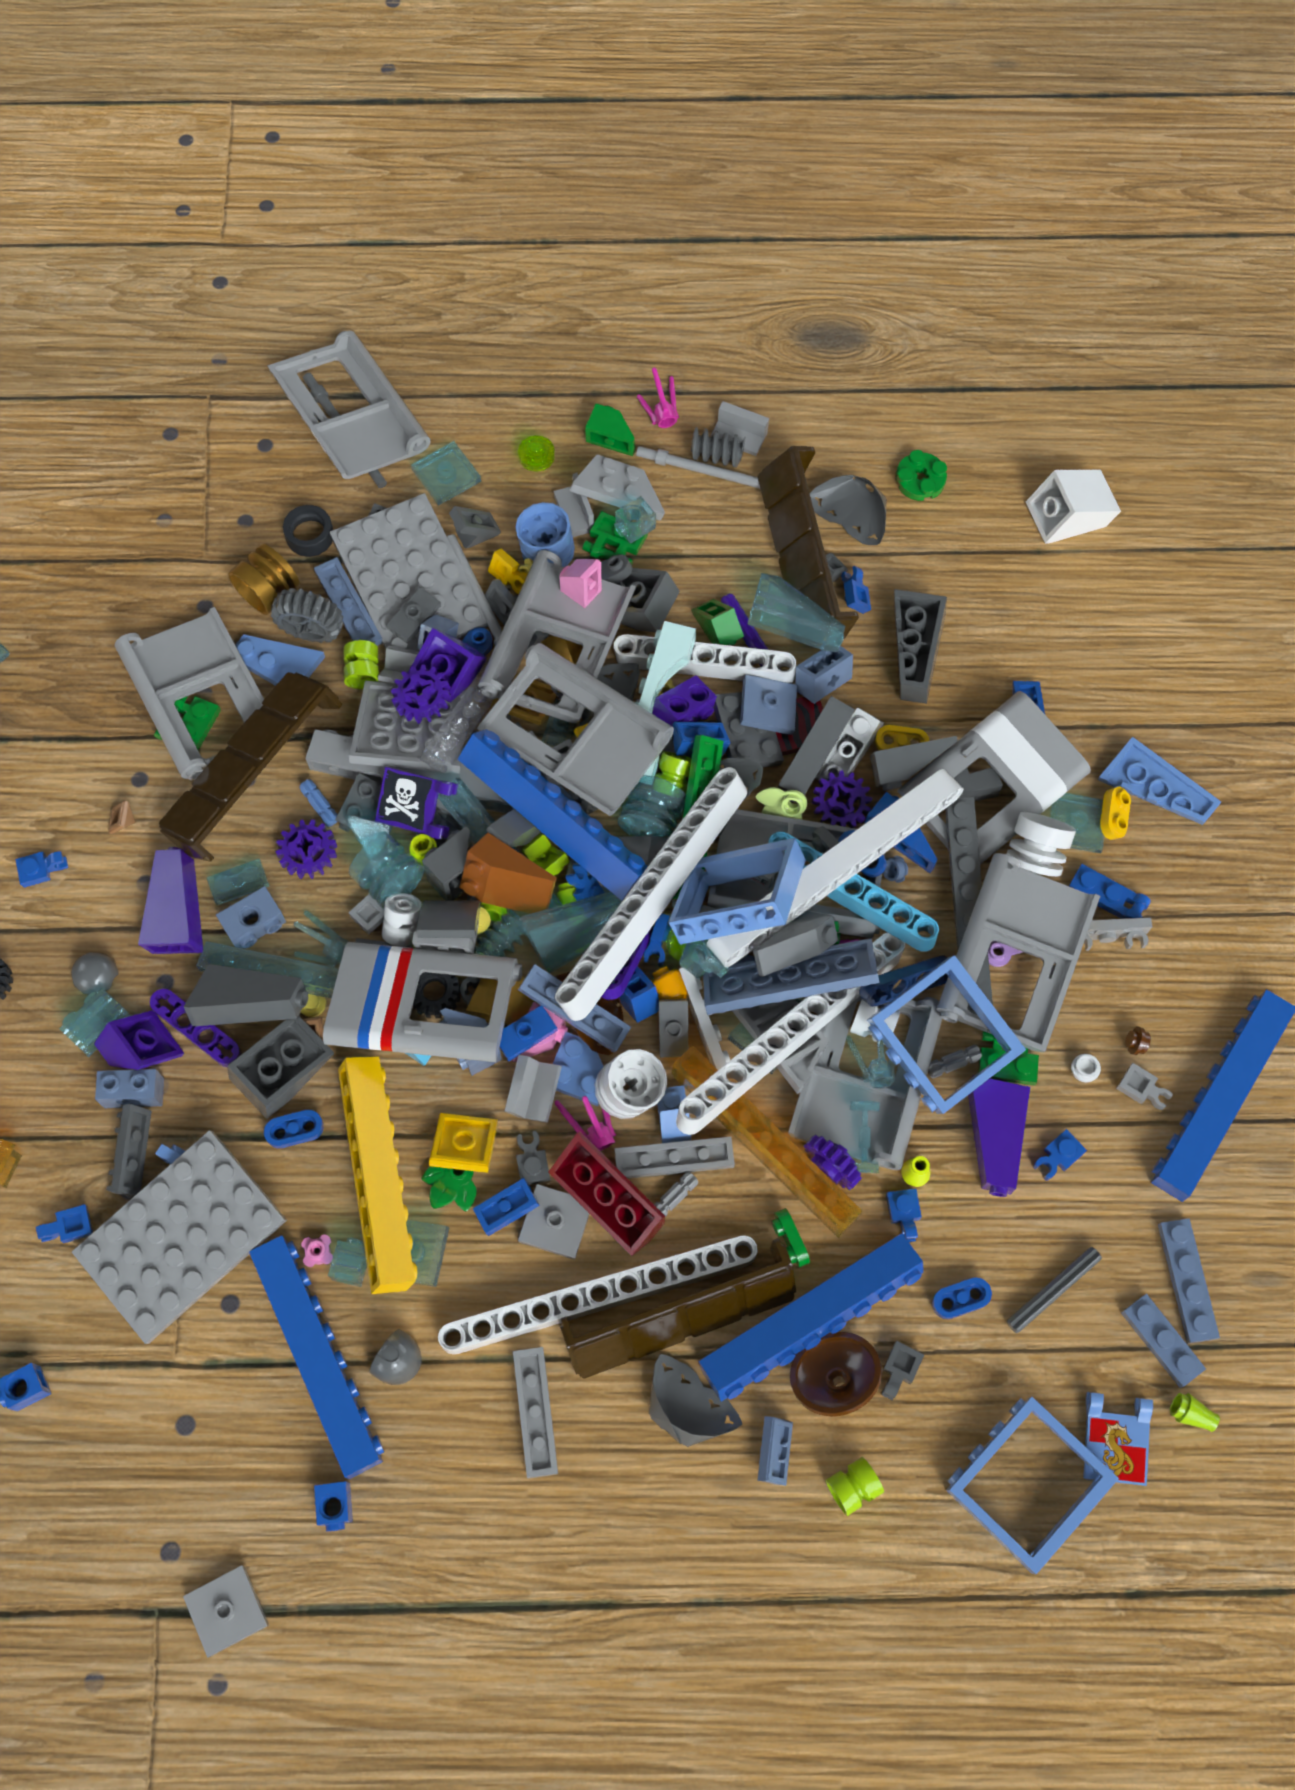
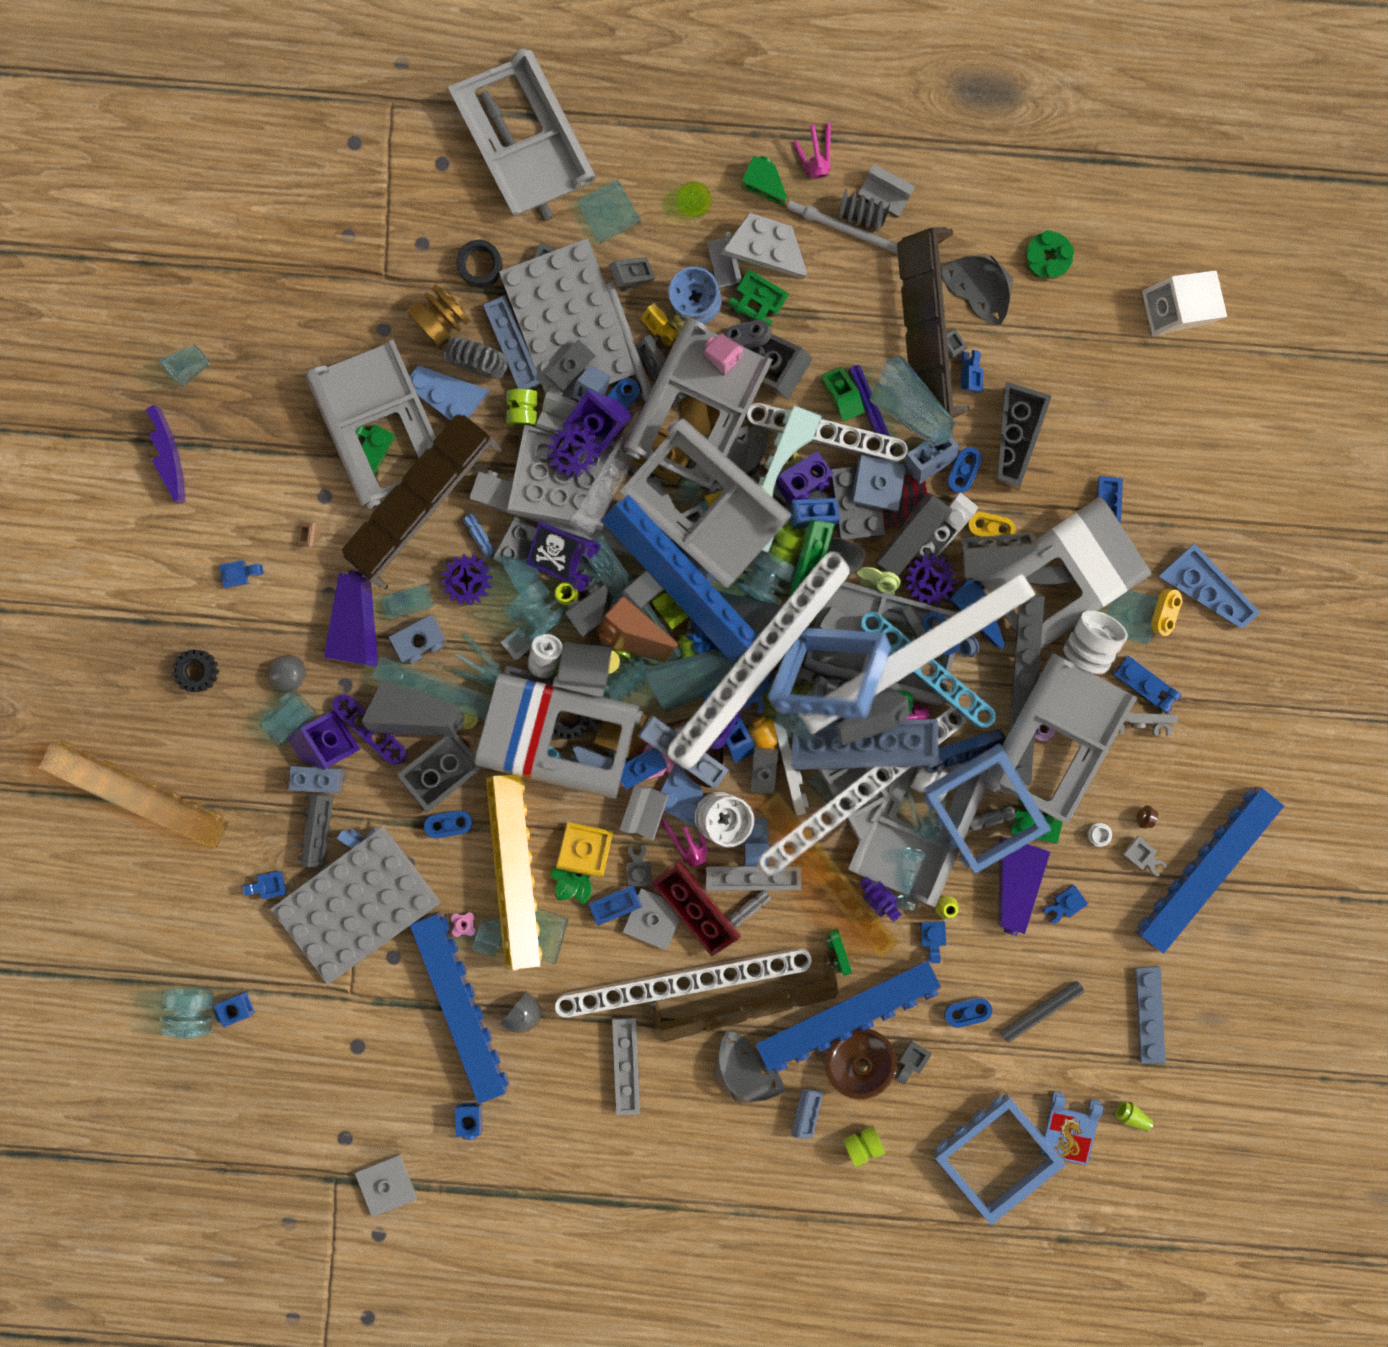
camera: 15 degrees right, 20 degrees up
clear light blue brick [614,496,656,544] -> none
sand blue plate [1121,1294,1206,1388] -> none
none -> blue plate [947,447,982,494]

